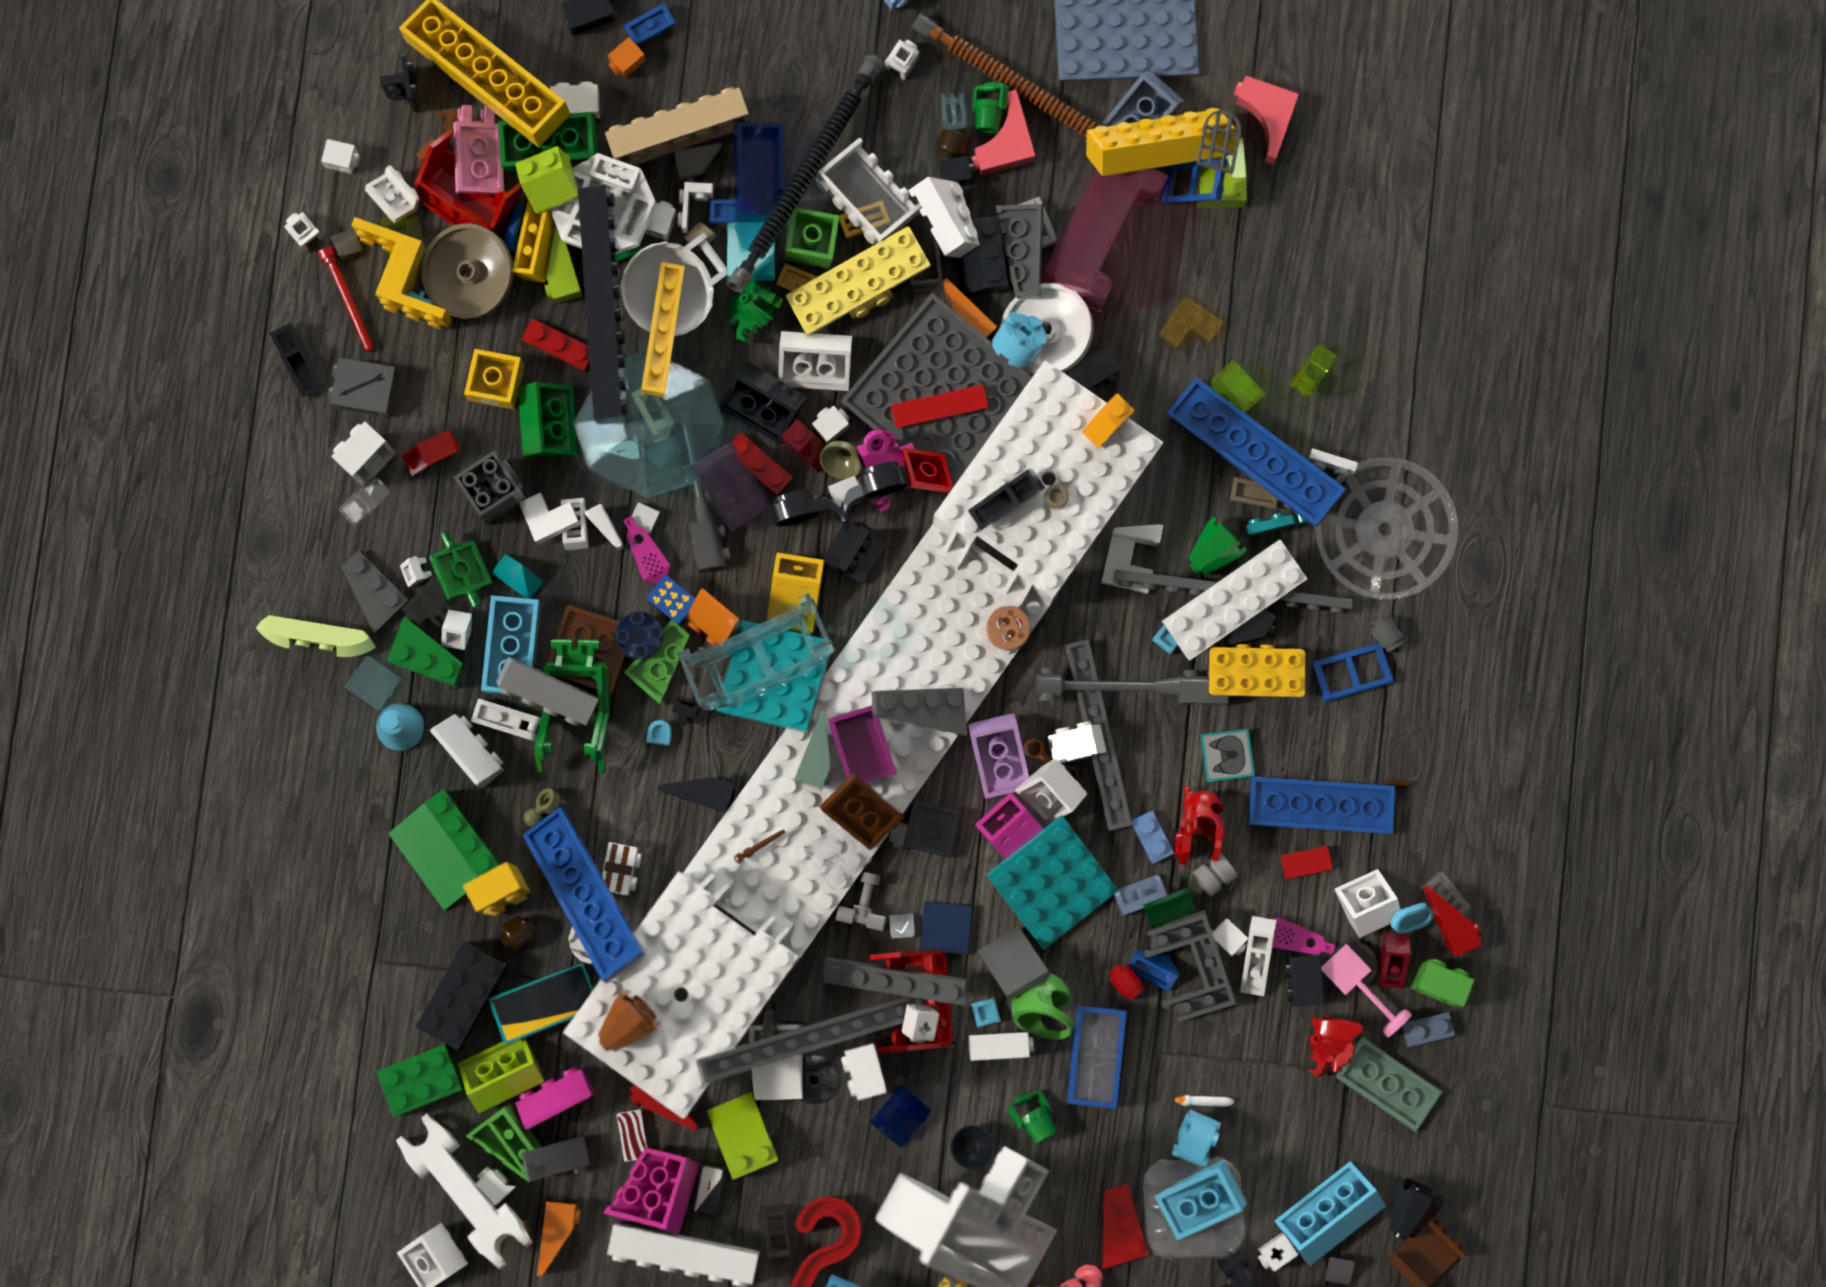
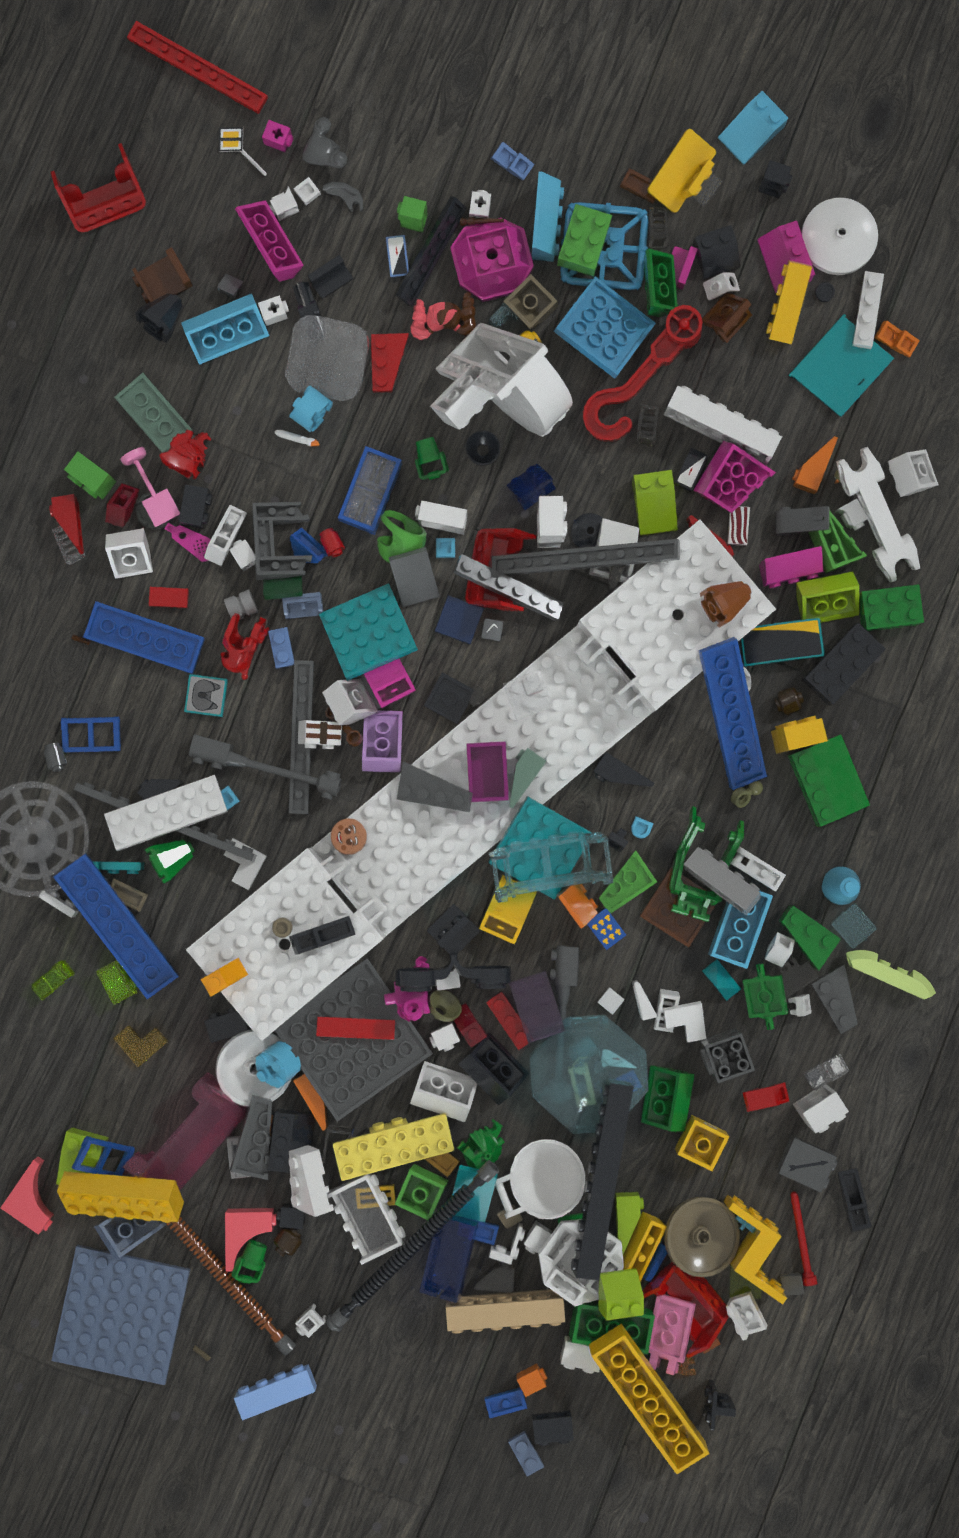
camera: 155 degrees left, 5 degrees up
white window [284,212,323,252] -> none
white brick [321,139,360,174] -> none
white slope [430,714,504,789] -> none
red plate [521,319,590,372] -> none
brick [602,842,642,896] -> none
dark blue dish [615,611,663,659] -> none
dark pink piece [623,516,671,584] -> none
yellow plate [640,262,685,397] -> none
reddish brown piece [734,829,786,864] -> none
reddish brown plate [819,772,904,850] -> none
light grey bar [836,872,886,931] -> none
red slope [901,448,953,493] -> none
white brick [902,1004,939,1044] -> none
clear light blue tile [940,93,967,129] -> none
white slope [1112,524,1163,547] -> none
medium azure slope [1155,1160,1247,1241] -> none
dark grey window [1196,110,1241,174] -> none
yellow bracket [1209,644,1305,697] -> none
medium azure tile [1391,903,1434,934] -> none
sand blue plate [1402,1012,1455,1047] -> none

